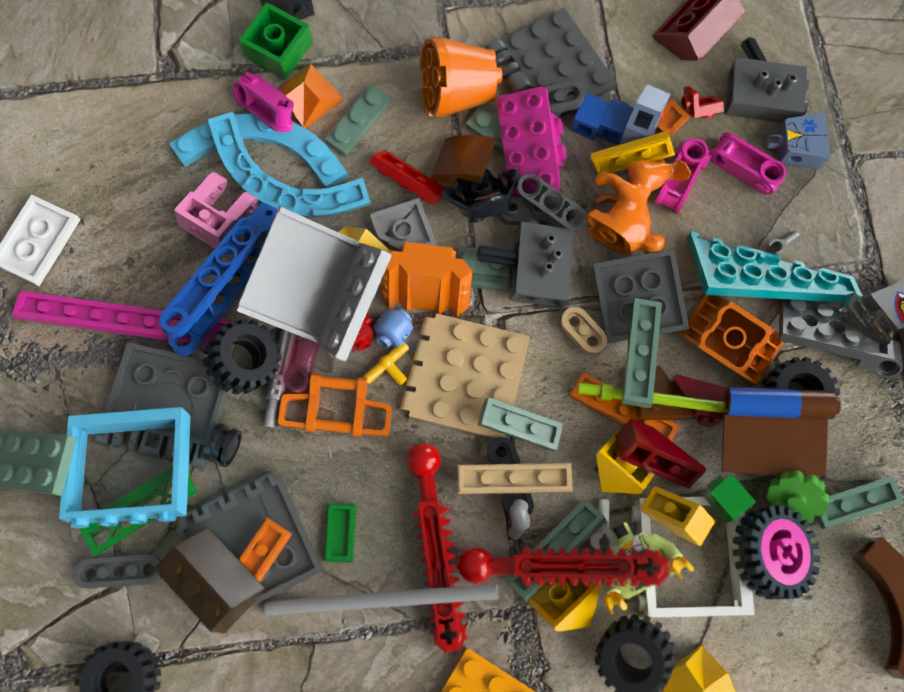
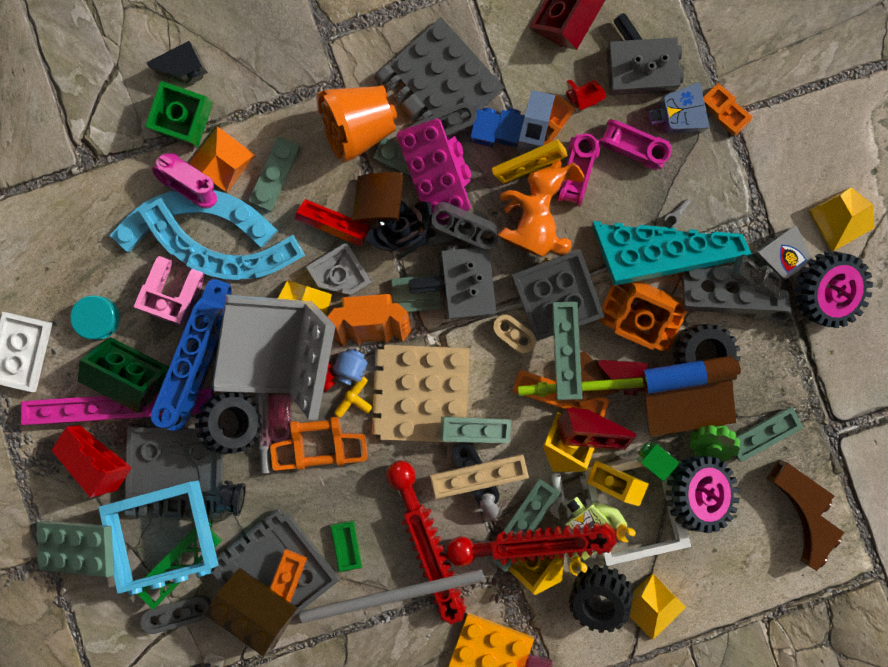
camera: 10 degrees left, 15 degrees up
none -> red wedge [51,425,132,498]
none -> teal head [70,295,120,340]
none -> dark green slope [77,337,169,413]
none -> orange slope [703,83,753,137]

